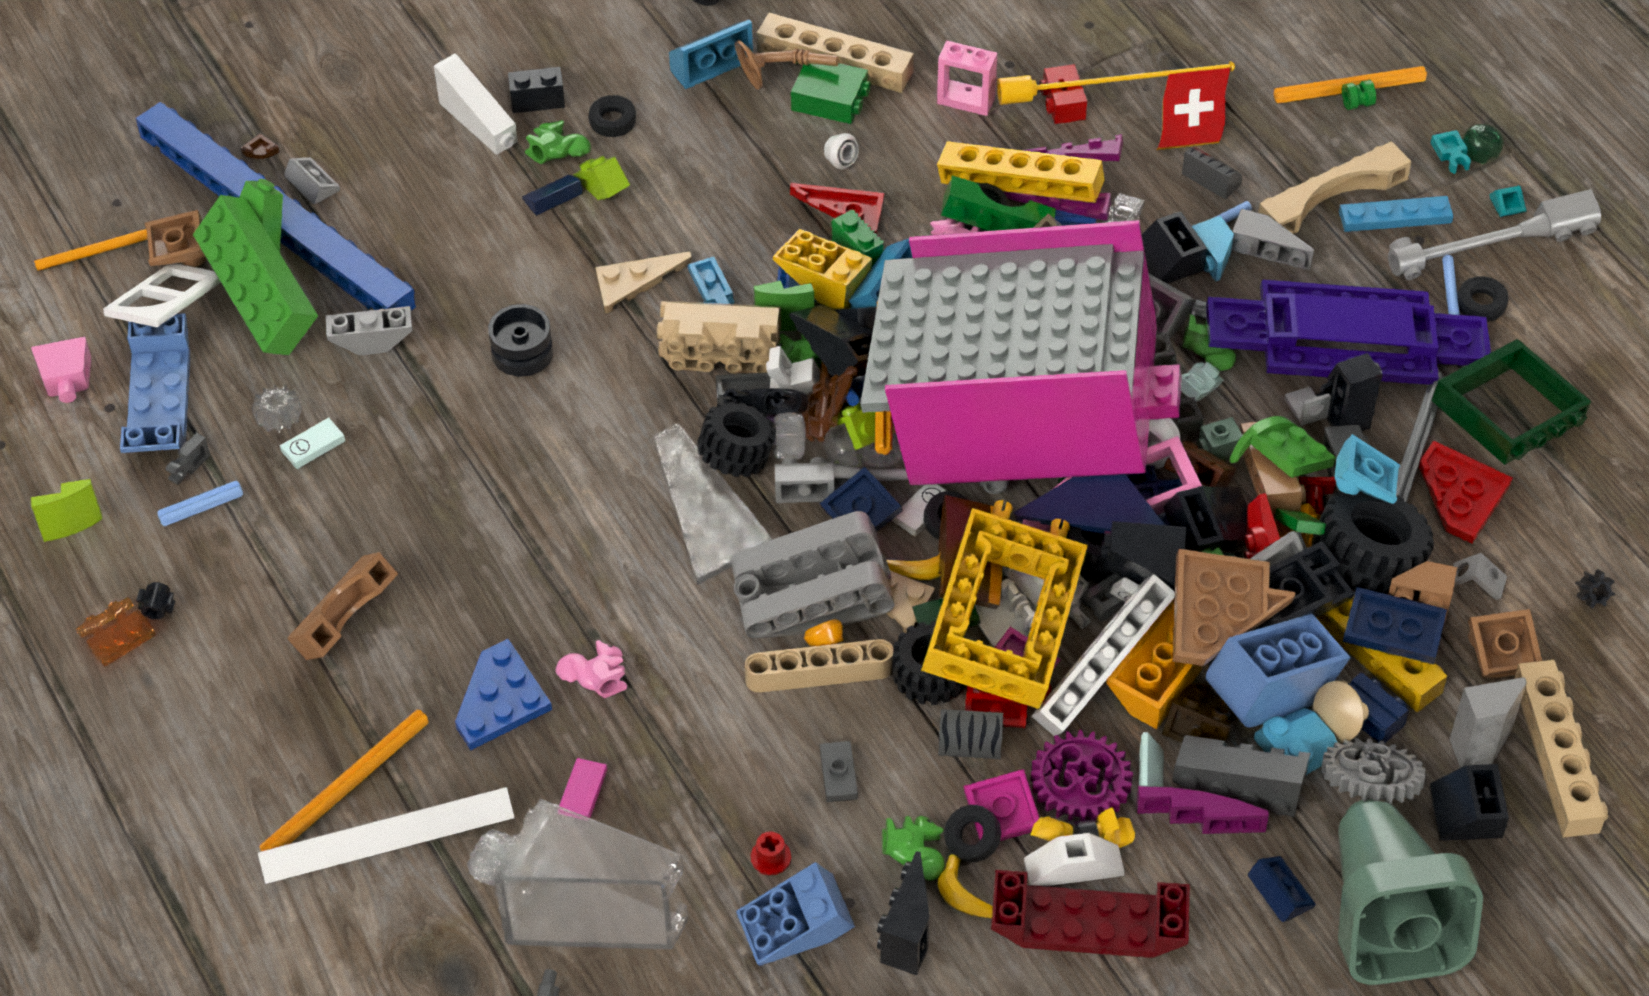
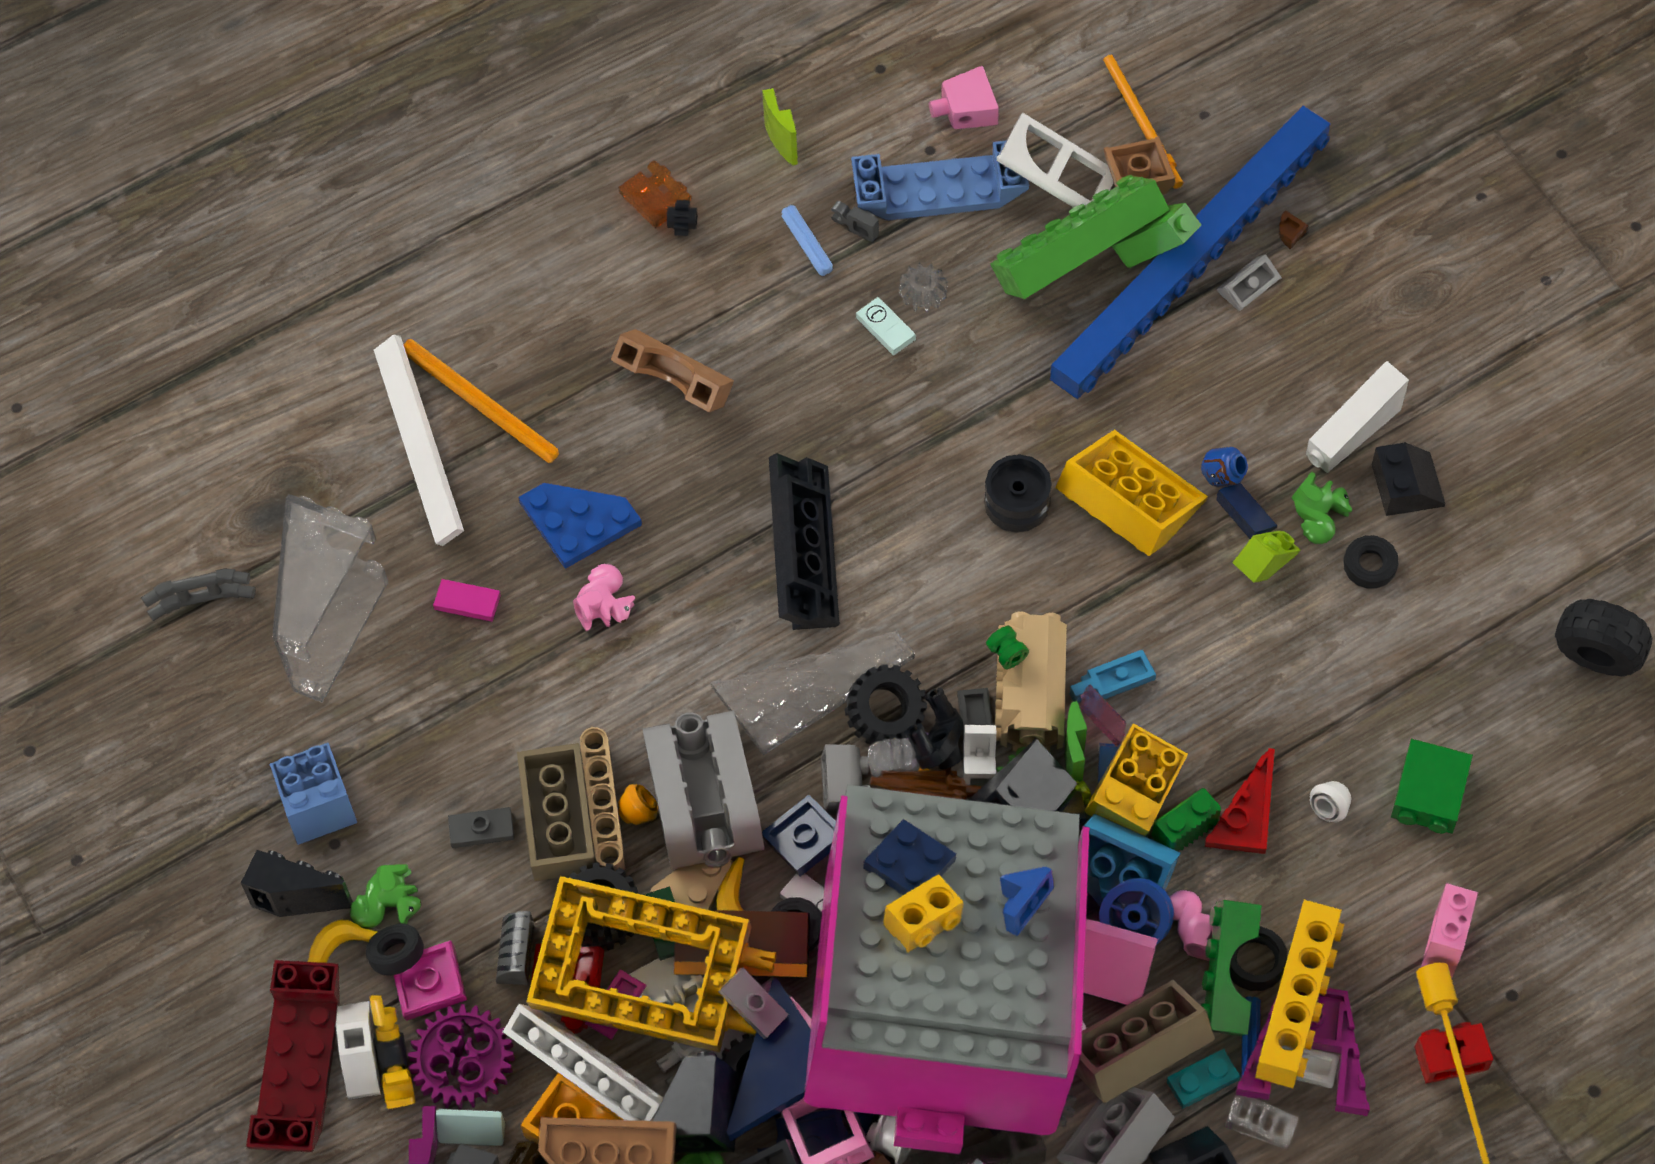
camera: 90 degrees right, 10 degrees up
light grey slope [326,306,412,355] -> none
clear gear [467,829,519,886] -> none
tan wing [595,251,692,314] -> none
dark azure slope [669,20,753,89] -> none
medium nougat dish [735,40,839,90] -> none
red piece [750,831,791,876] -> none
tan brick [757,13,914,93] -> none
none -> dark tan brick [517,743,596,881]
none -> light grey plate [718,968,789,1039]
none -> black slope [769,453,840,630]
none -> dark blue plate [863,819,957,895]
none -> yellow brick [883,874,964,952]
none -> green wheel [986,625,1029,670]
none -> blue slope [1000,866,1054,936]
none -> yellow slope [1055,429,1208,556]
none -> clear pink piece [1080,684,1126,747]
none -> blue head [1201,447,1248,487]

